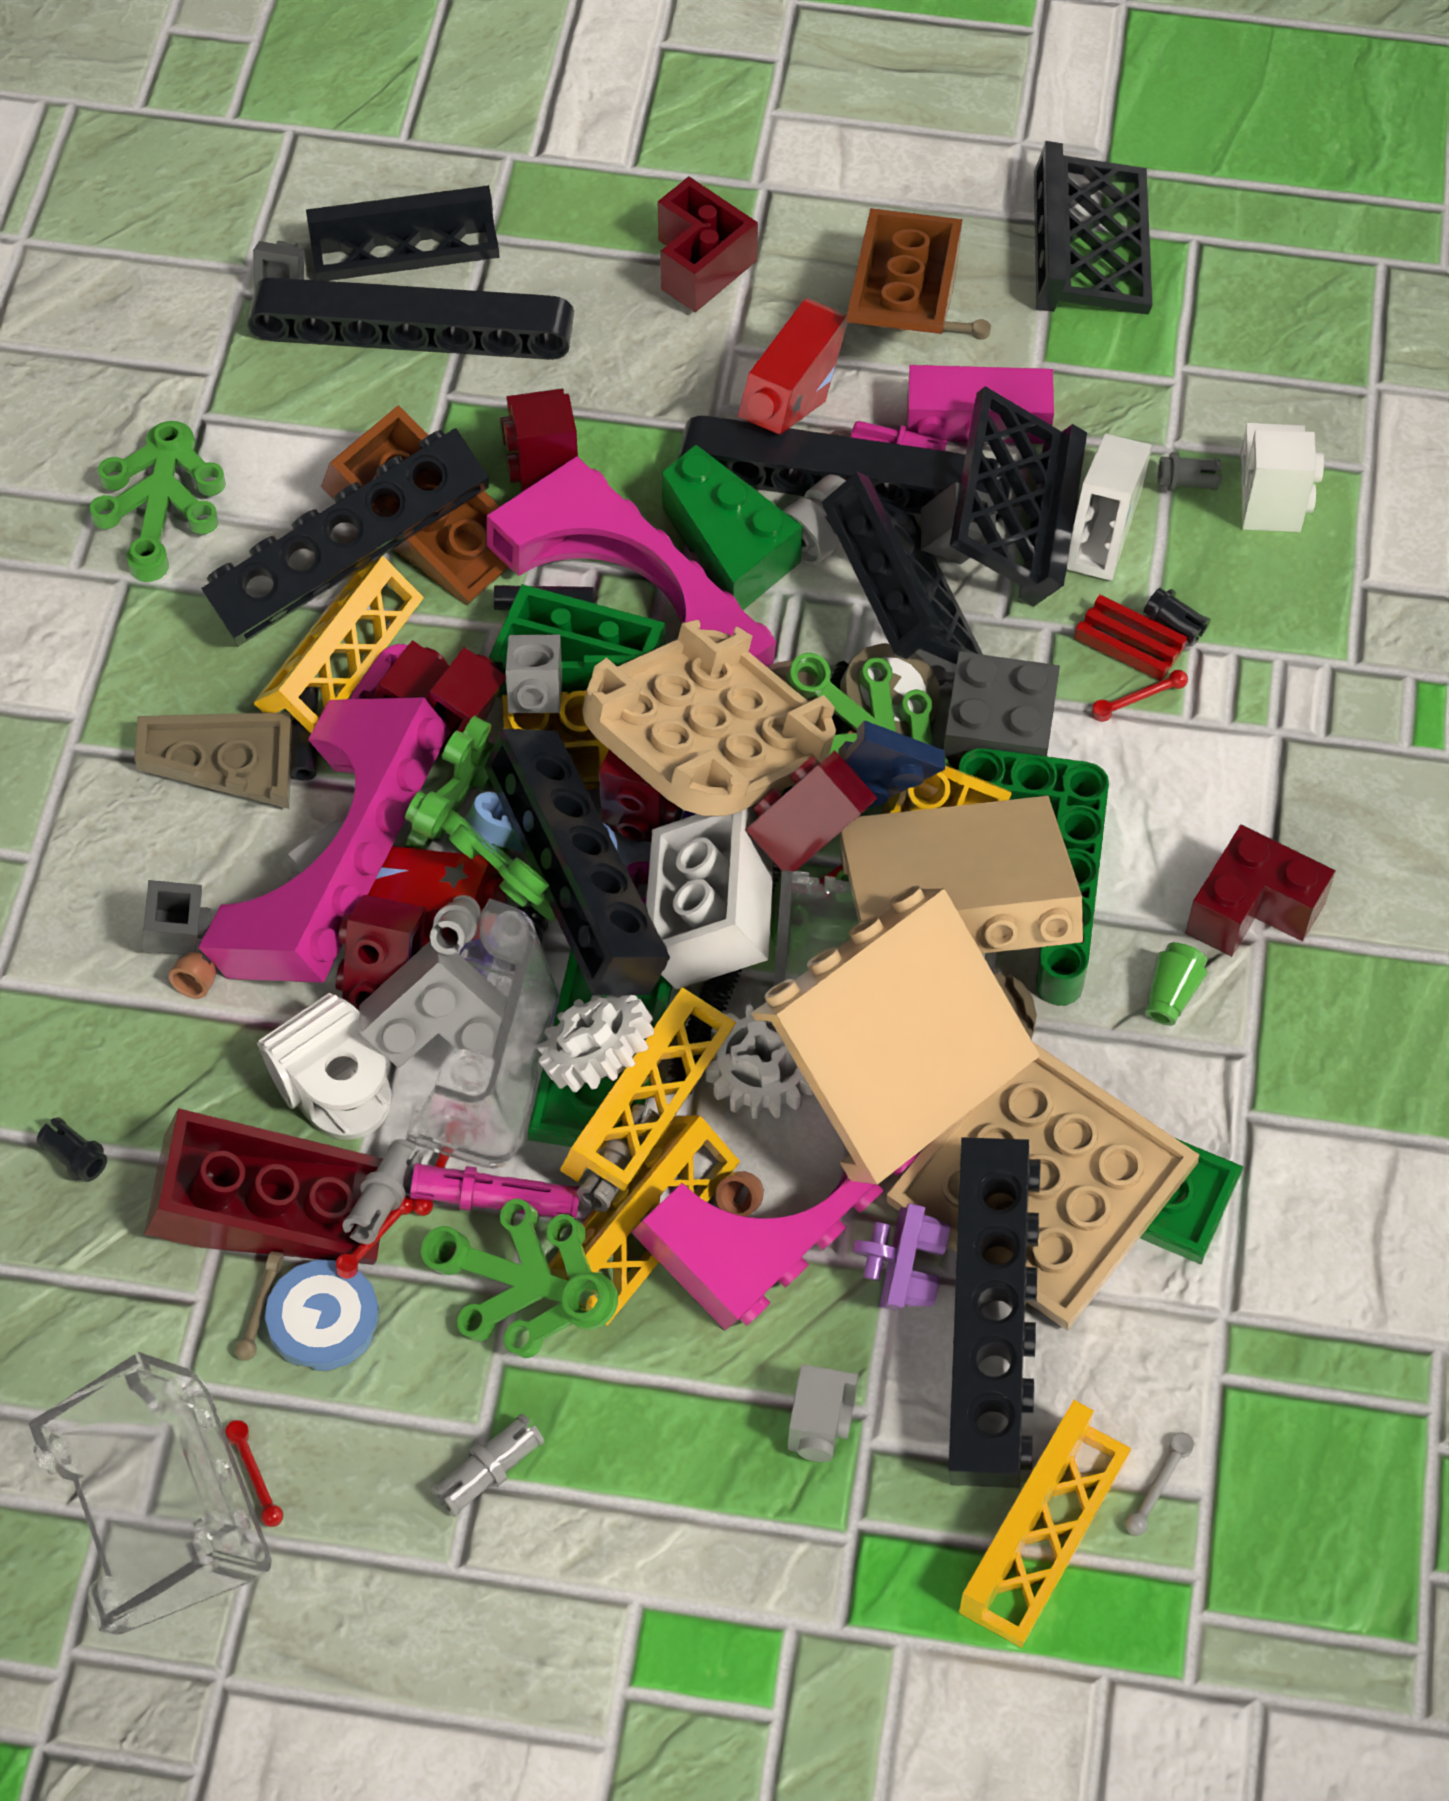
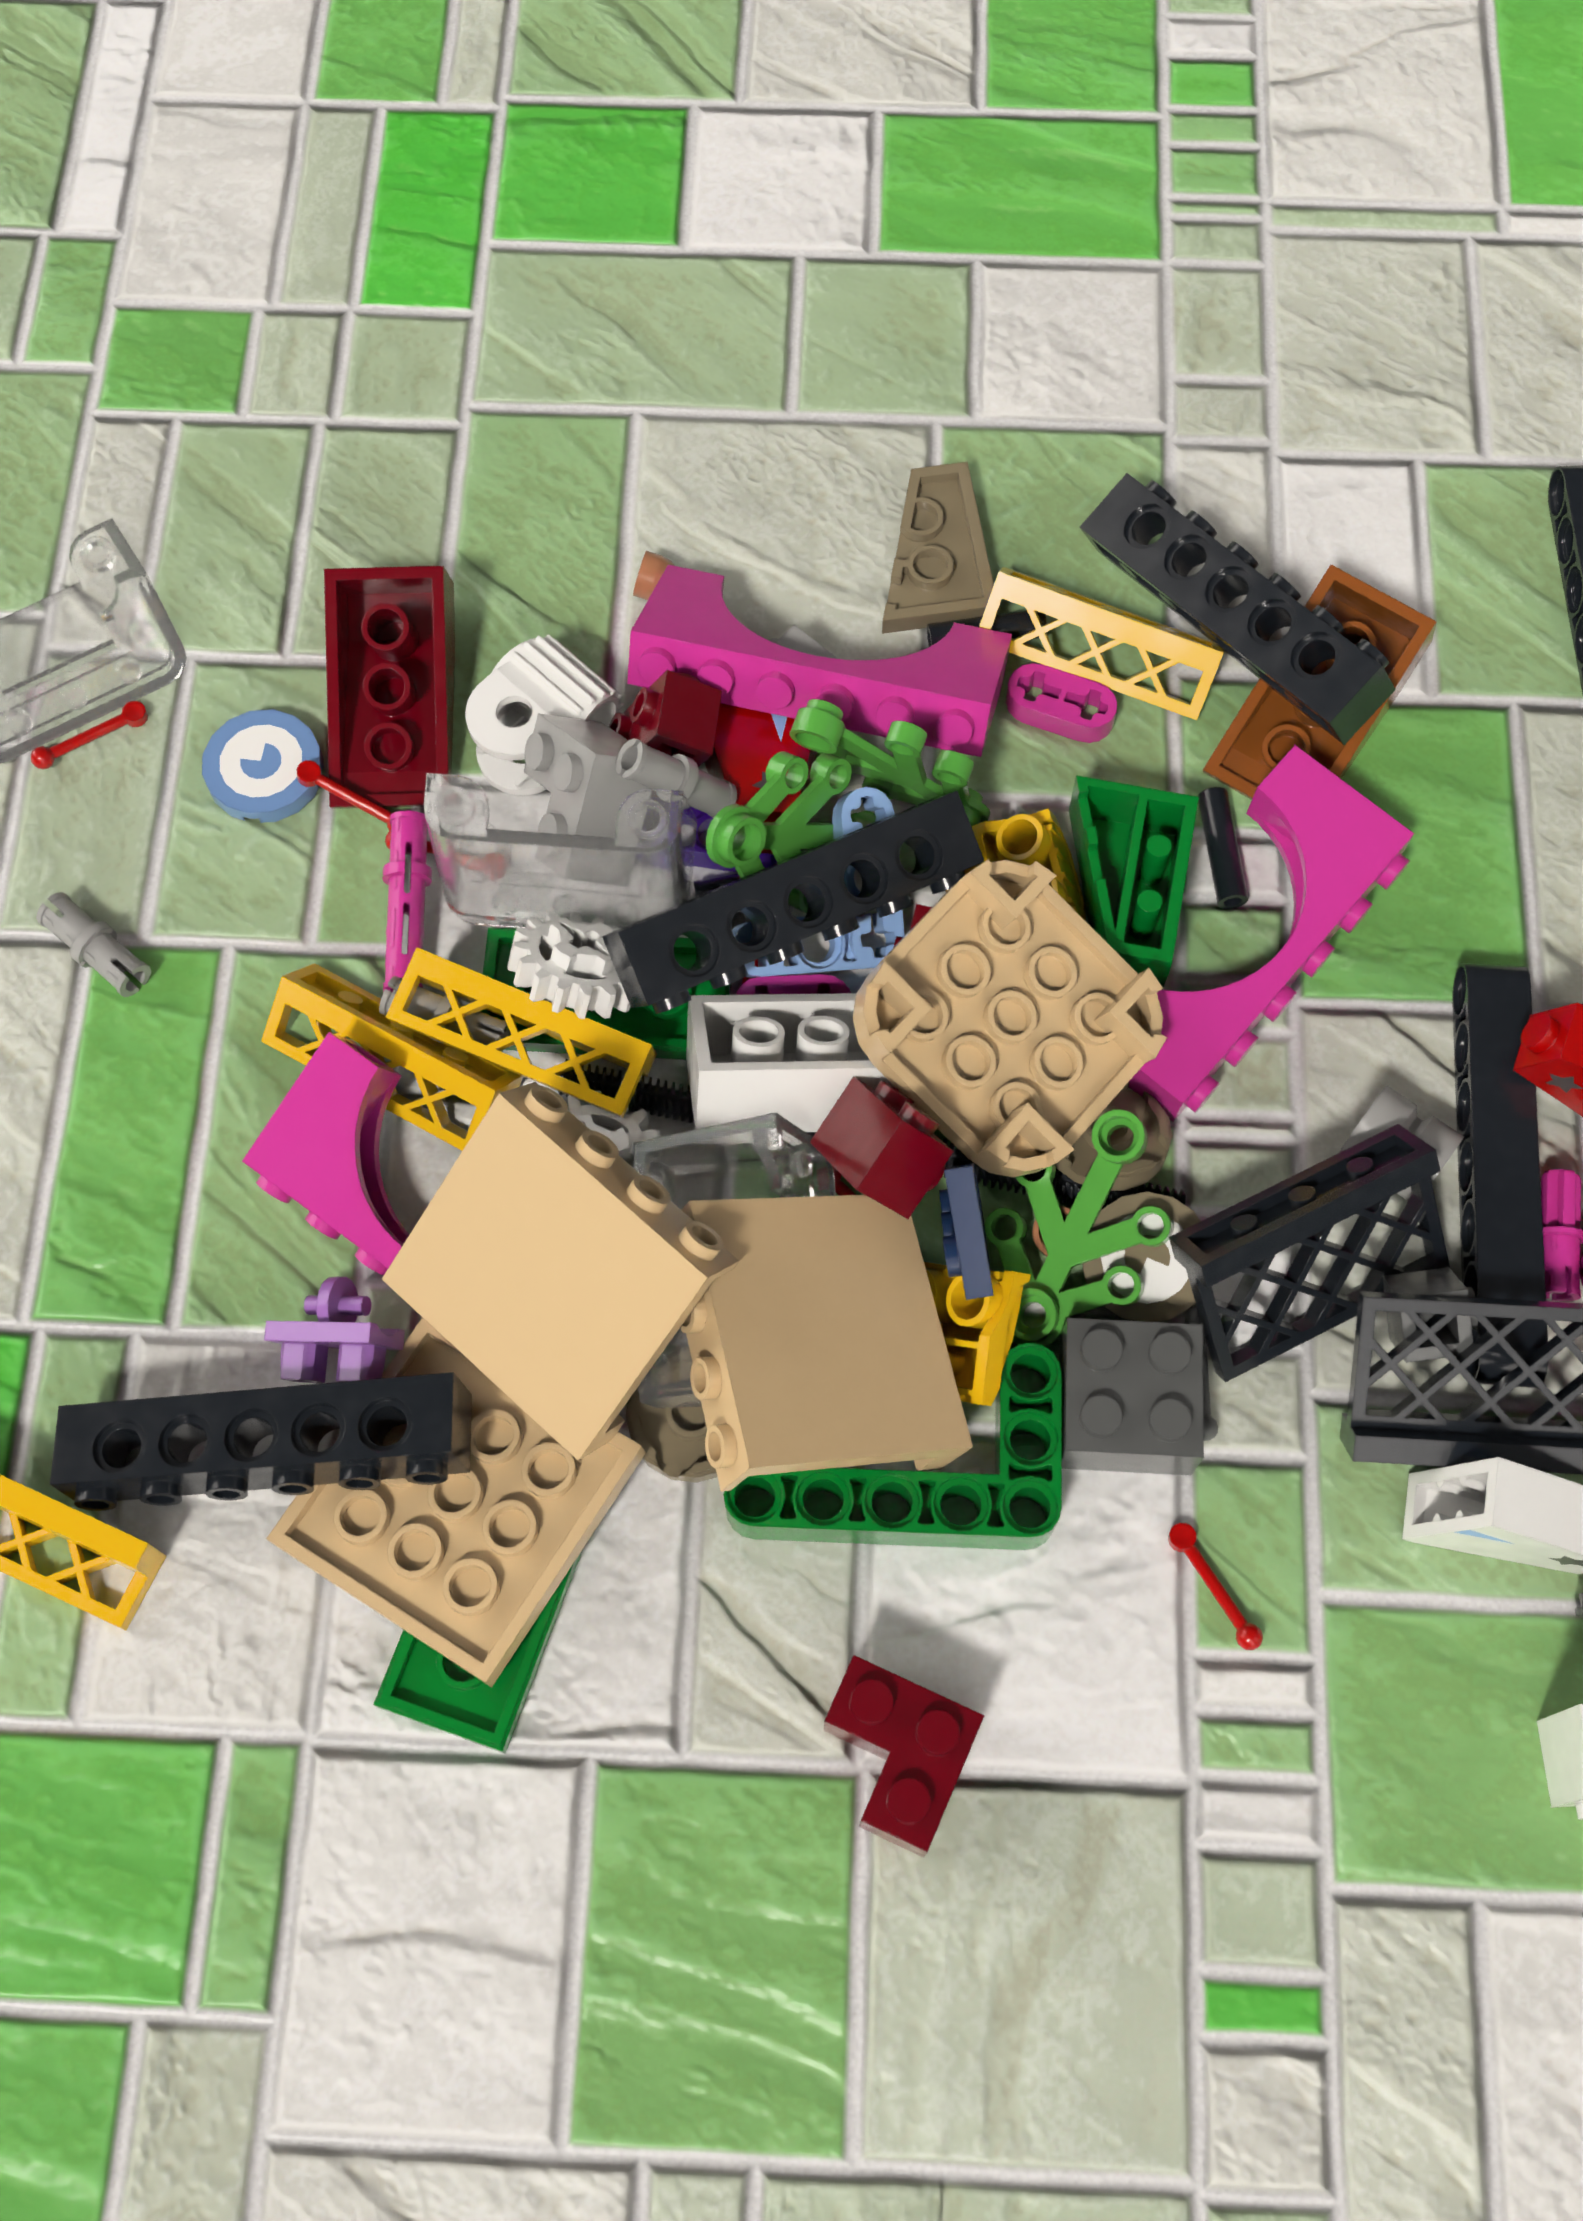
camera: 85 degrees right, 10 degrees up
black pin [36,1117,107,1182] -> none
bright green plant [90,421,226,582] -> none
dark grey brick [142,880,211,955] -> none
dark tan hinge [234,1251,284,1361] -> none
light grey pin [342,1139,423,1244] -> none
dark red brick [372,640,506,755] -> none
bright green plant [421,1198,618,1358] -> none
dark red brick [499,388,578,493] -> none
light grey brick [506,635,562,713] -> none
green wedge [662,445,803,610] -> none
nougat hinge [716,1171,764,1217] -> none
light grey brick [788,1364,858,1462] -> none
red tile [1074,594,1187,681] -> none
light grey hinge [1125,1432,1194,1536] -> none
black pin [1143,588,1211,646] -> none
bright green cone [1145,942,1208,1026] -> none

